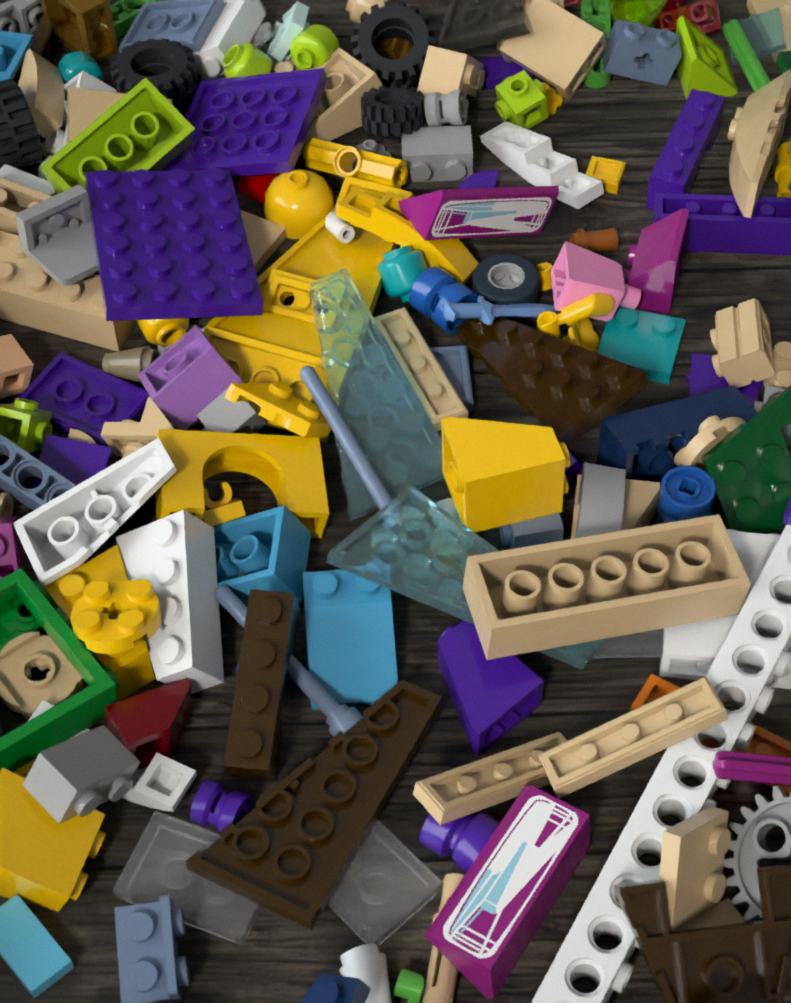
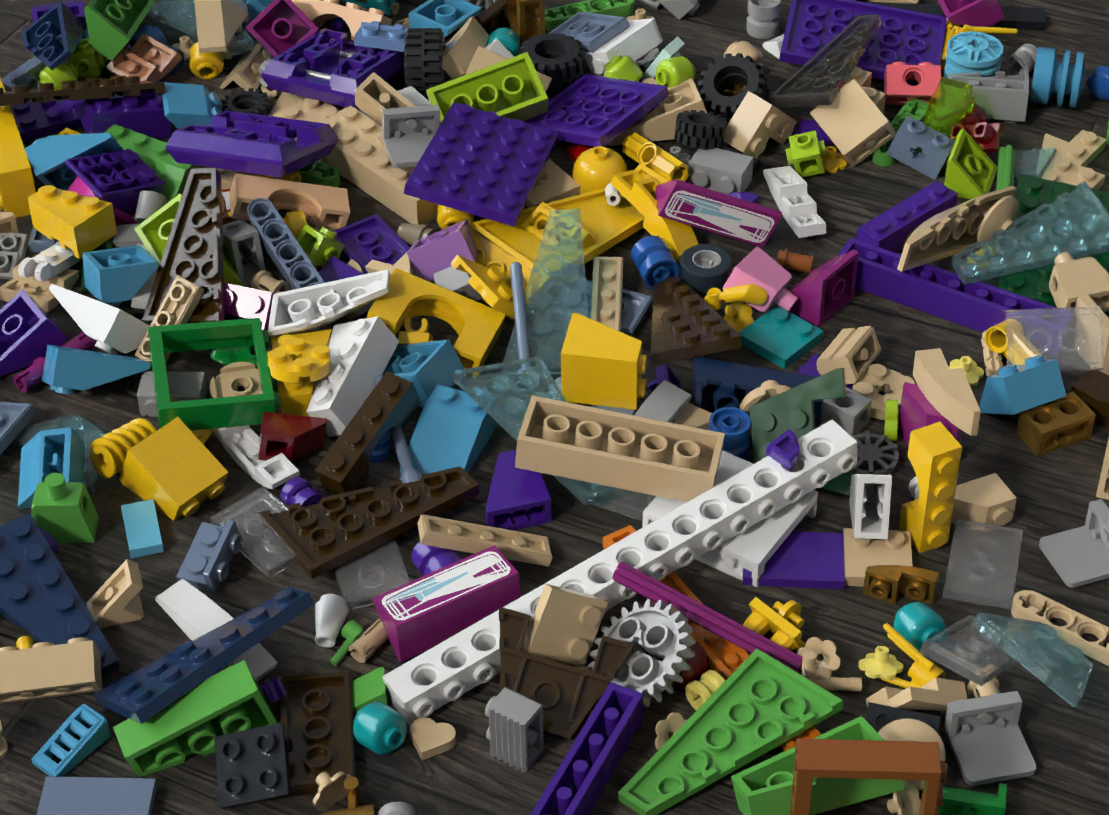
camera: 25 degrees right, 10 degrees down
light grey brick [22,725,140,824] -> none
teal head [377,245,428,303] -> none
light grey wheel [425,90,467,127] -> none
medium blue sword [443,296,561,325] -> none
tan tile [538,676,729,799] -> none
yellow tile [585,156,626,194] -> none

